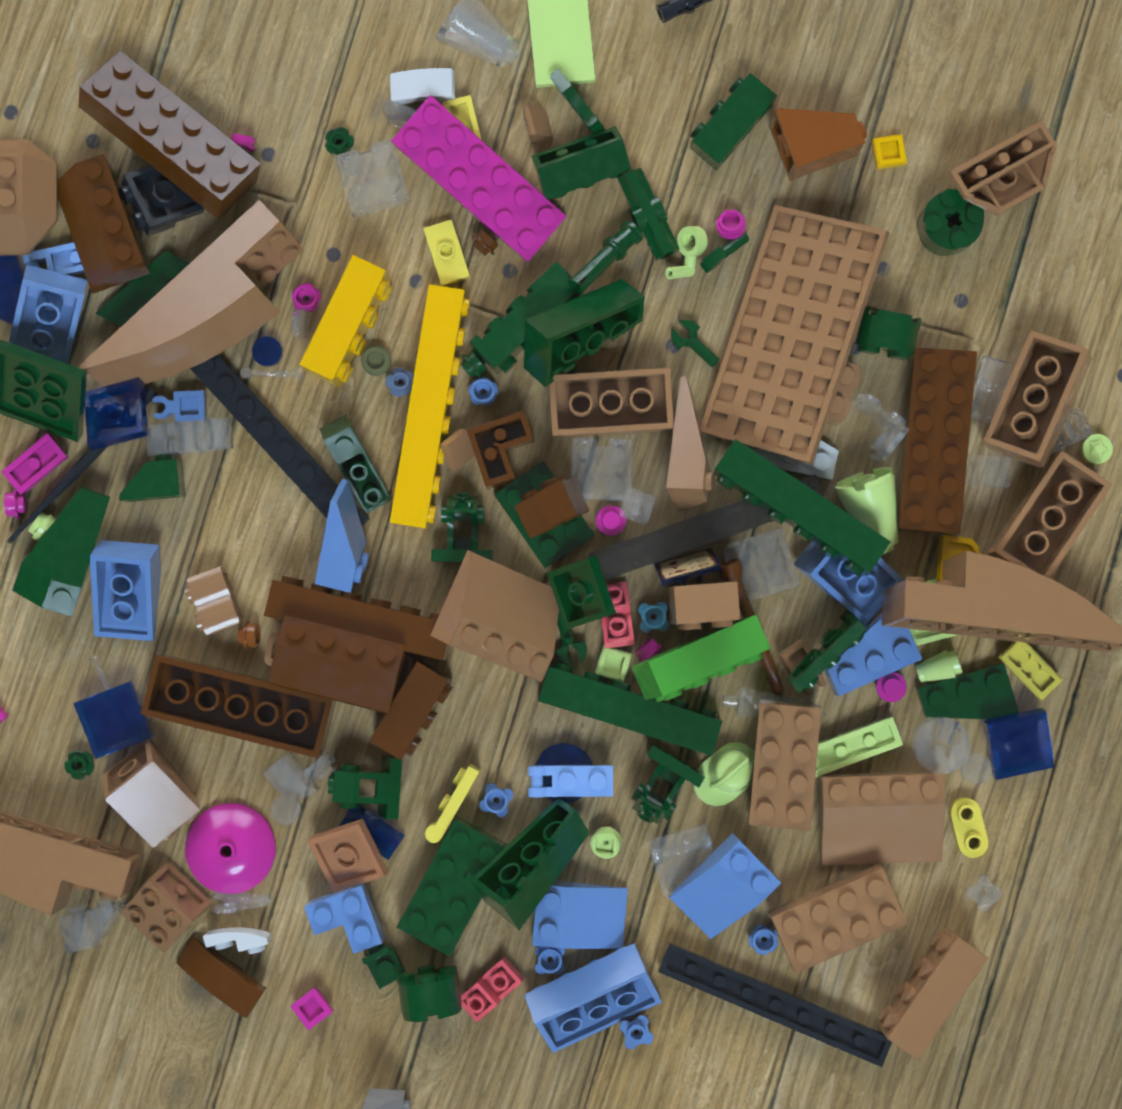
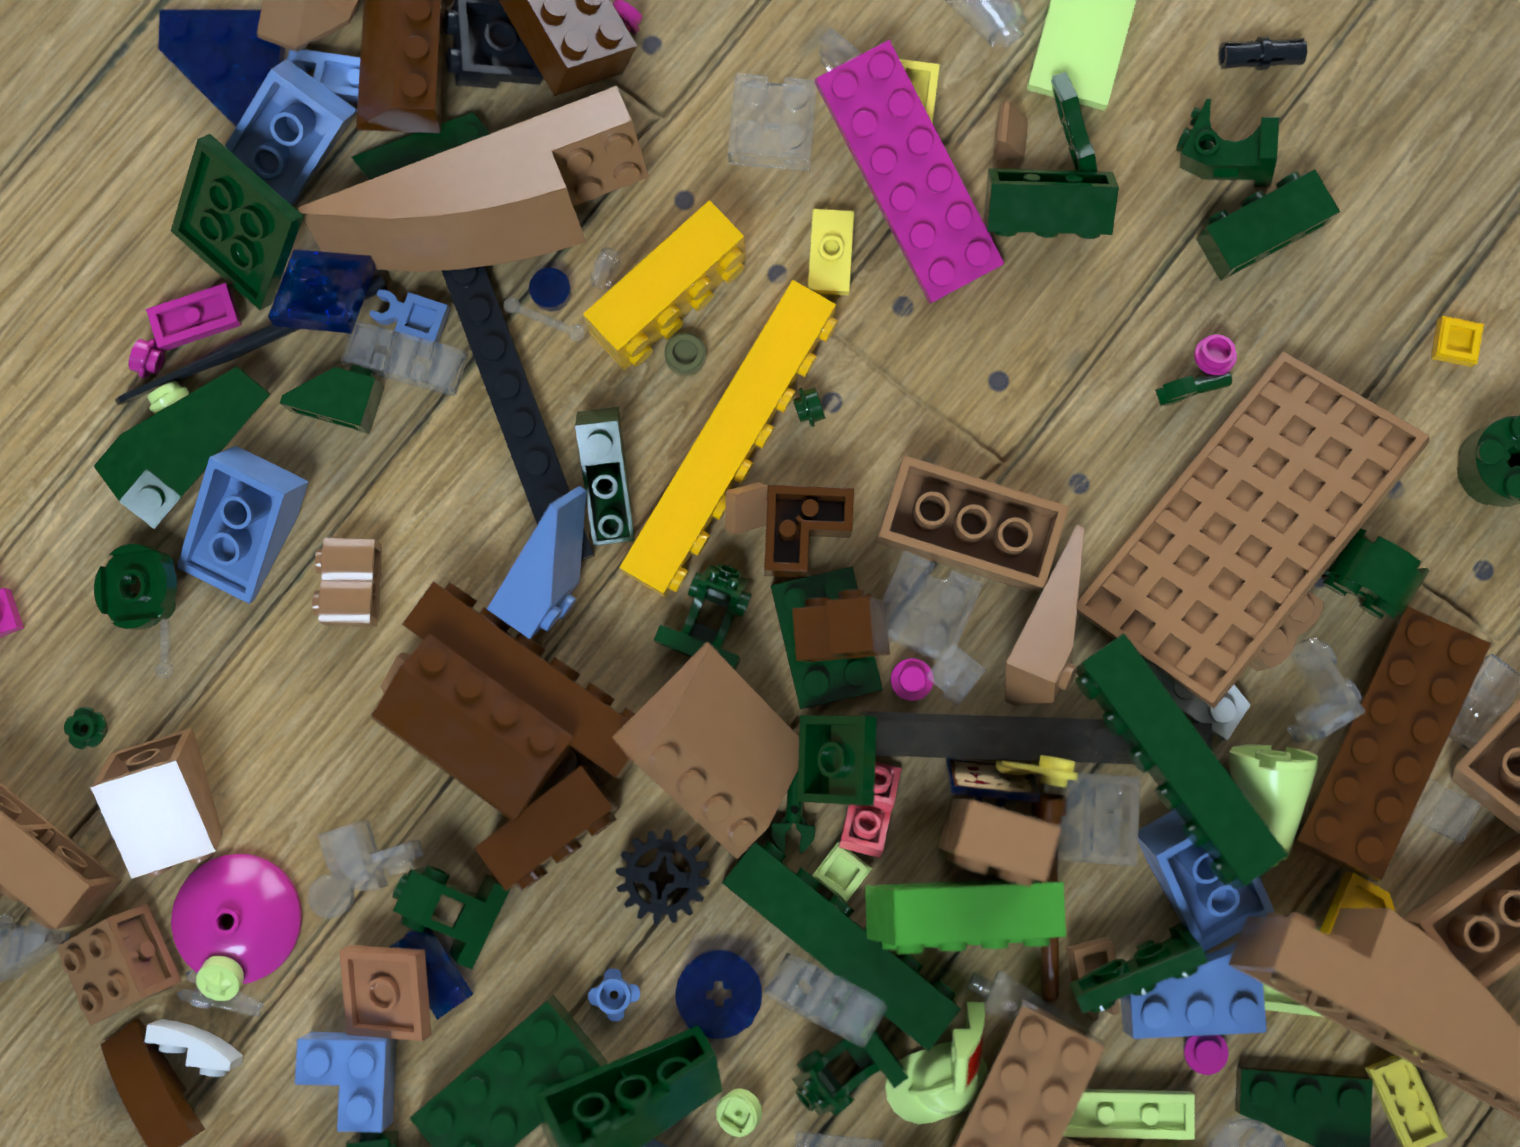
camera: 20 degrees right, 5 degrees down
clear blue plate [73,680,154,759] -> none
reddish brown brick [140,654,336,758] -> none
dark orange plate [238,620,261,650] -> none
dark pink plate [292,283,321,313] -> none
dark green plate [325,127,354,157] -> none
sand blue plate [386,367,414,397] -> none
white slope [390,68,455,106] -> none
light yellow plate [425,764,481,843] -> none
medium blue plate [468,377,498,406] -> none
dark green wedge [469,261,580,375] -> none
reddish brown plate [472,229,499,256] -> none
dark green wedge [524,279,645,387] -> none
light blue plate [528,765,613,798] -> none
dark green pin [568,220,643,295] -> none
dark green piece [617,168,680,261] -> none
dark pink plate [634,638,662,663] -> none
medium azure plate [638,602,669,633] -> none
yellowish green plate [665,226,708,279] -> none
dark green bar [671,320,719,367] -> none
dark orange slope [769,108,867,181] -> none
yellowish green cone [915,649,963,683] -> none
none -> dark green plate [94,544,177,630]
none -> yellowish green tile [196,956,244,1001]
none -> black gear [616,829,710,925]
none -> clear beam [764,953,887,1048]
none -> yellowish green slope [950,1002,985,1095]
none -> light yellow plate [996,755,1078,787]
none -> dark green tile [1176,99,1279,187]

